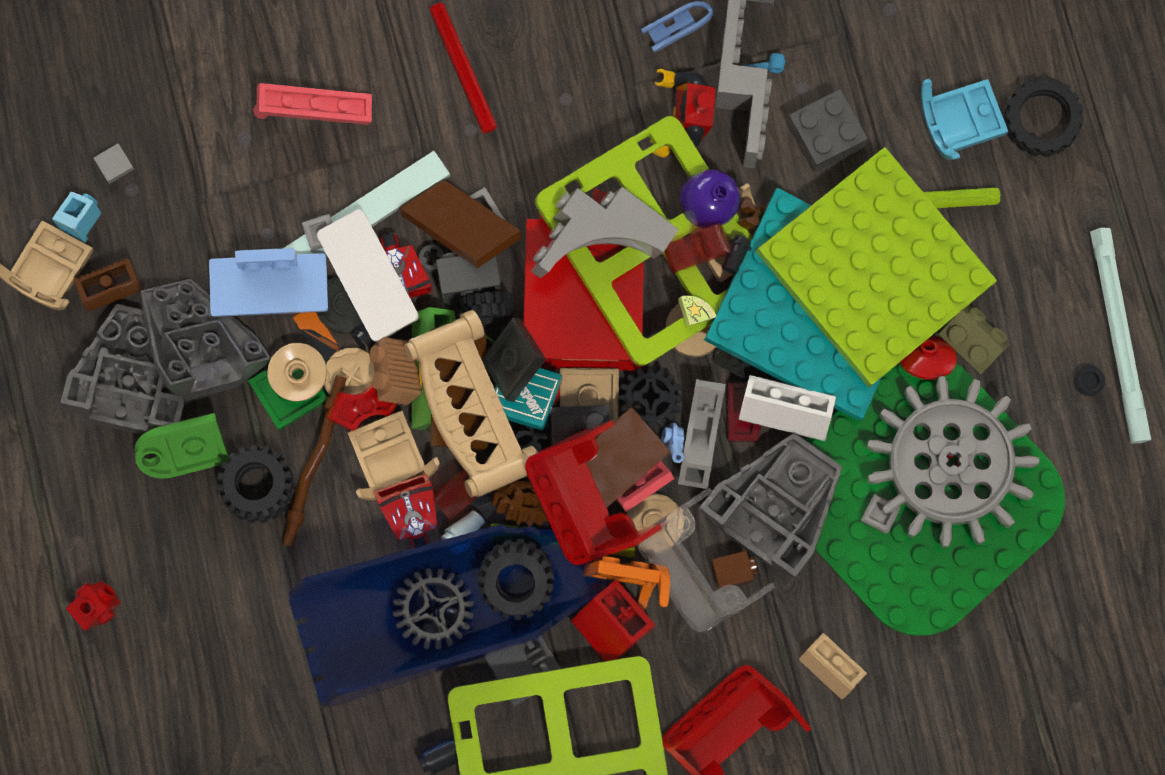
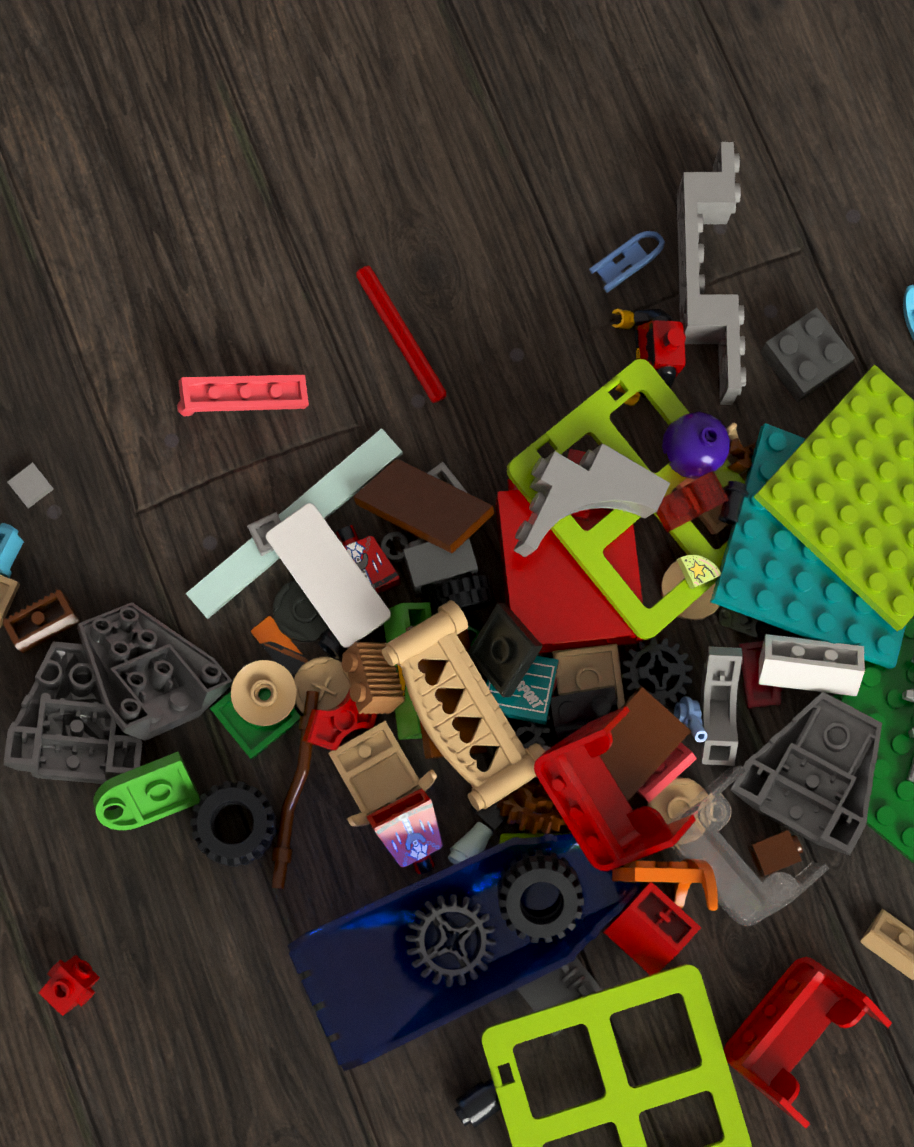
camera: 10 degrees left, 0 degrees up
light blue bracket [209,248,328,317] -> none
clear red panel [434,461,481,521] -> none
dark azure hand [744,53,785,74] -> none

